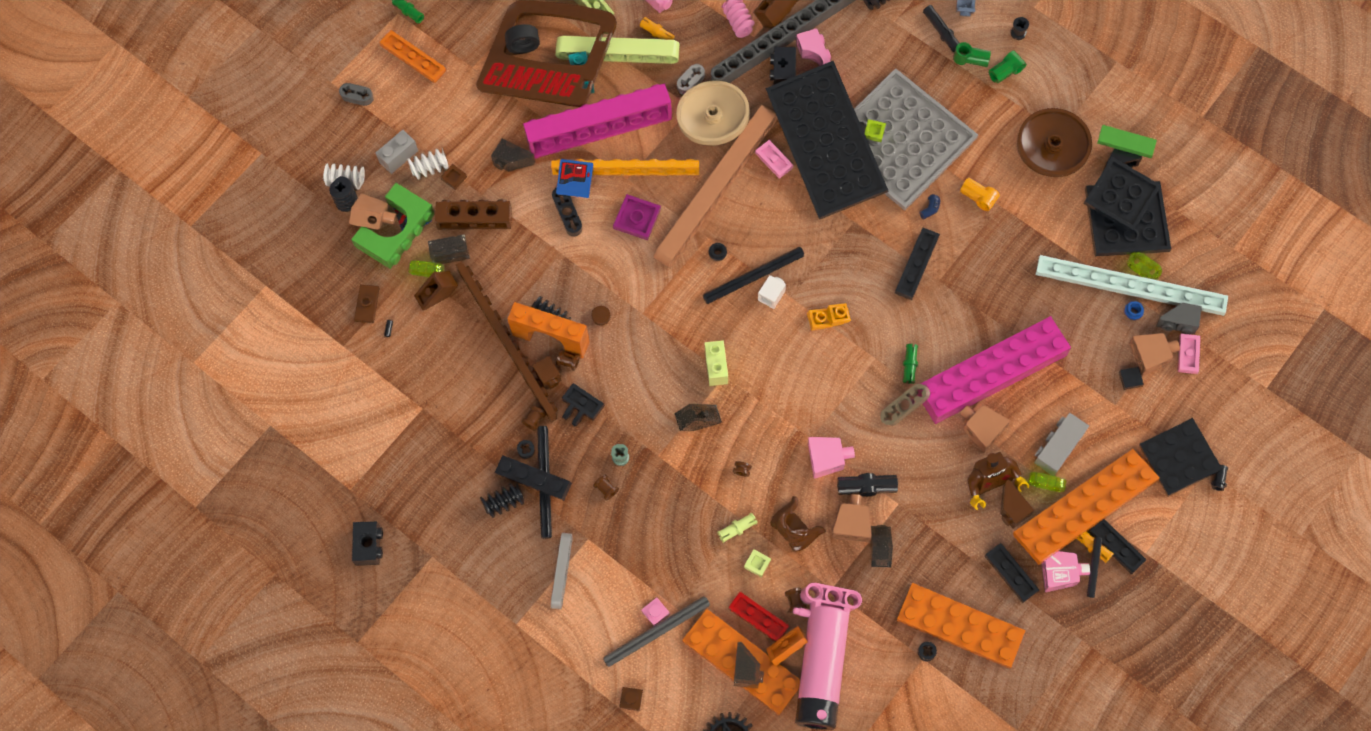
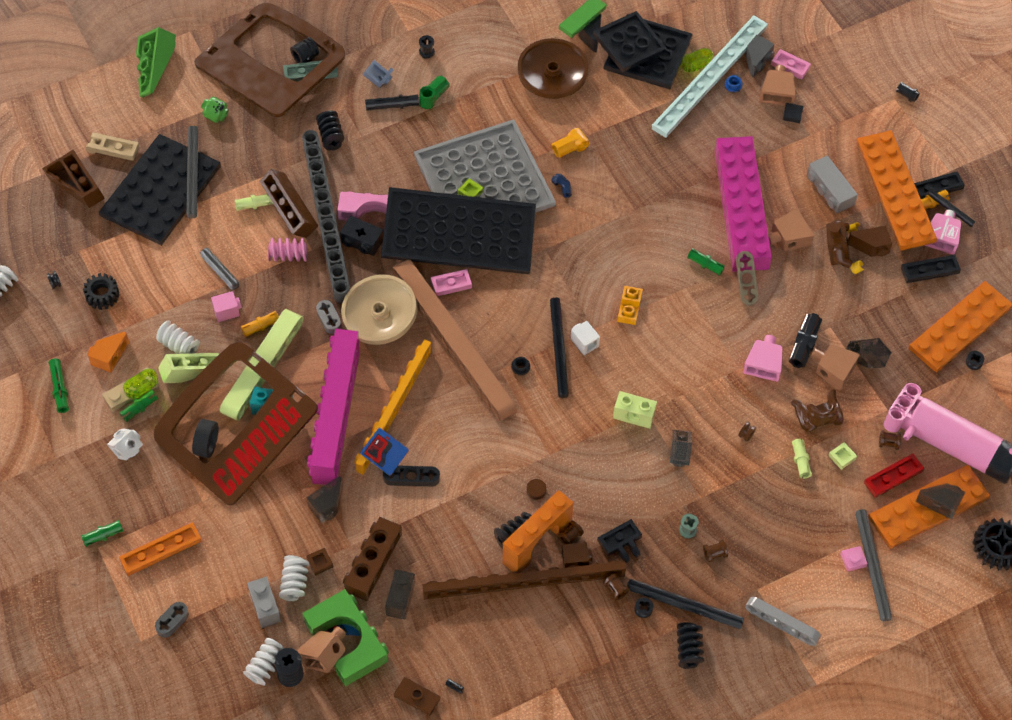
camera: 70 degrees left, 10 degrees down
clear neon green beam [408,261,445,277] -> none
reddish brown slope [414,271,458,310] -> none
black plate [494,455,572,501] -> none
magenta plate [613,194,661,240] -> none
reddish brown plate [619,687,643,711] -> none
orange plate [766,626,808,666] -> none
black plate [895,227,940,300] -> none
green piece [988,50,1027,84] -> none
clear neon green beam [1028,472,1067,492] -> none
black plate [1139,418,1222,497] -> none

